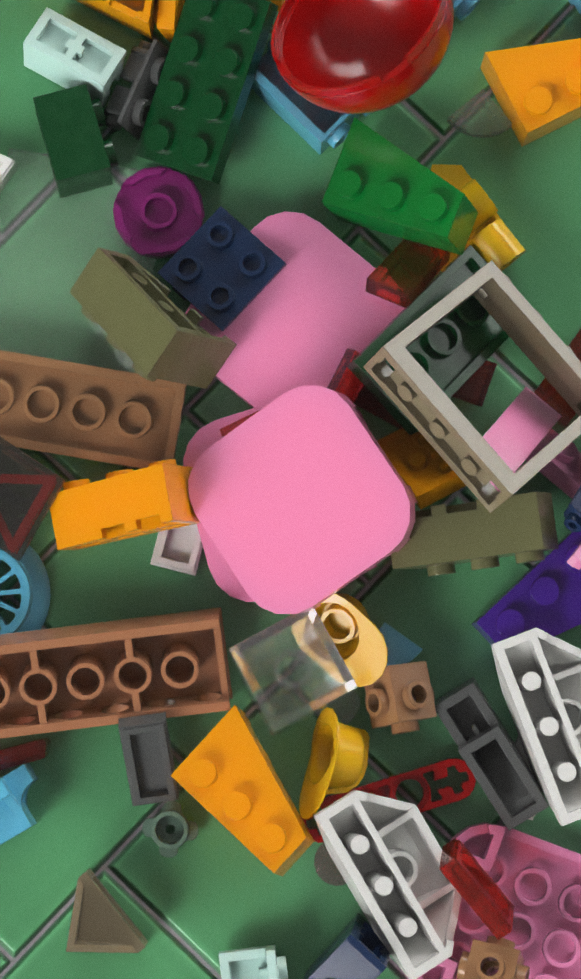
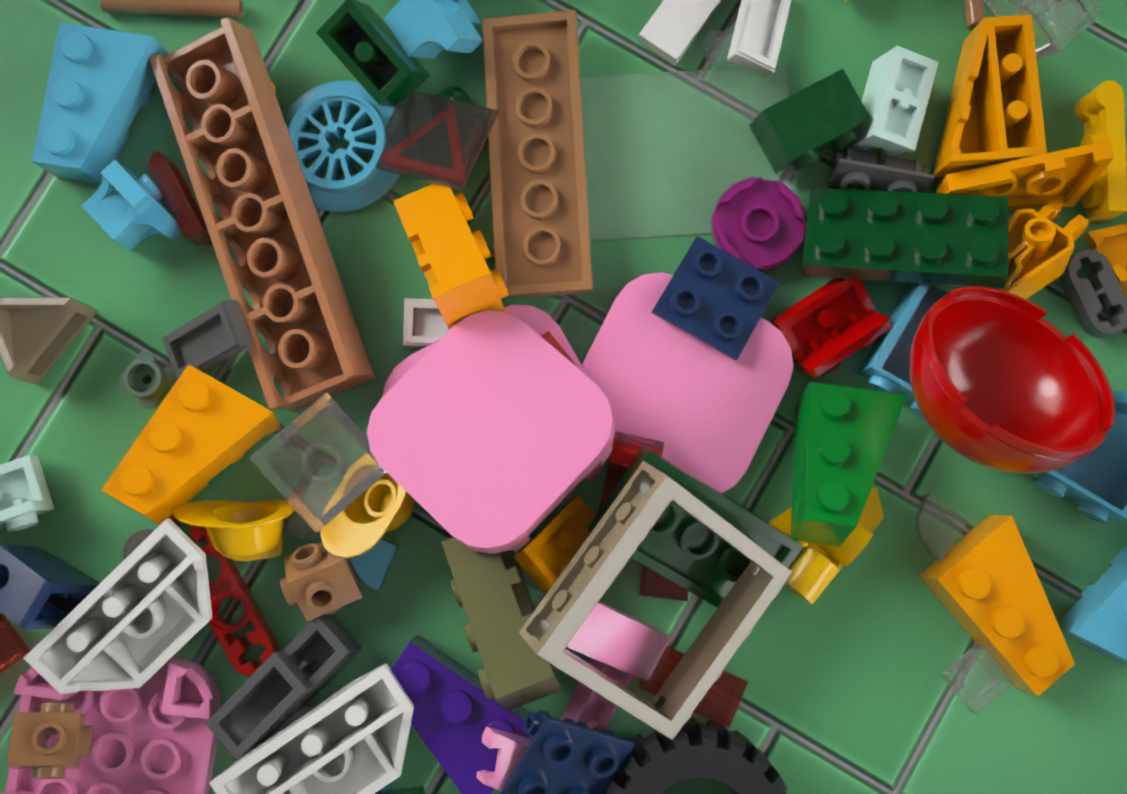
camera: 75 degrees right, 0 degrees up
olive wedge [69,247,237,389] -> none
clear red tile [365,239,450,308] -> none
clear red tile [439,838,514,940] -> none
none -> red bracket [770,278,893,378]

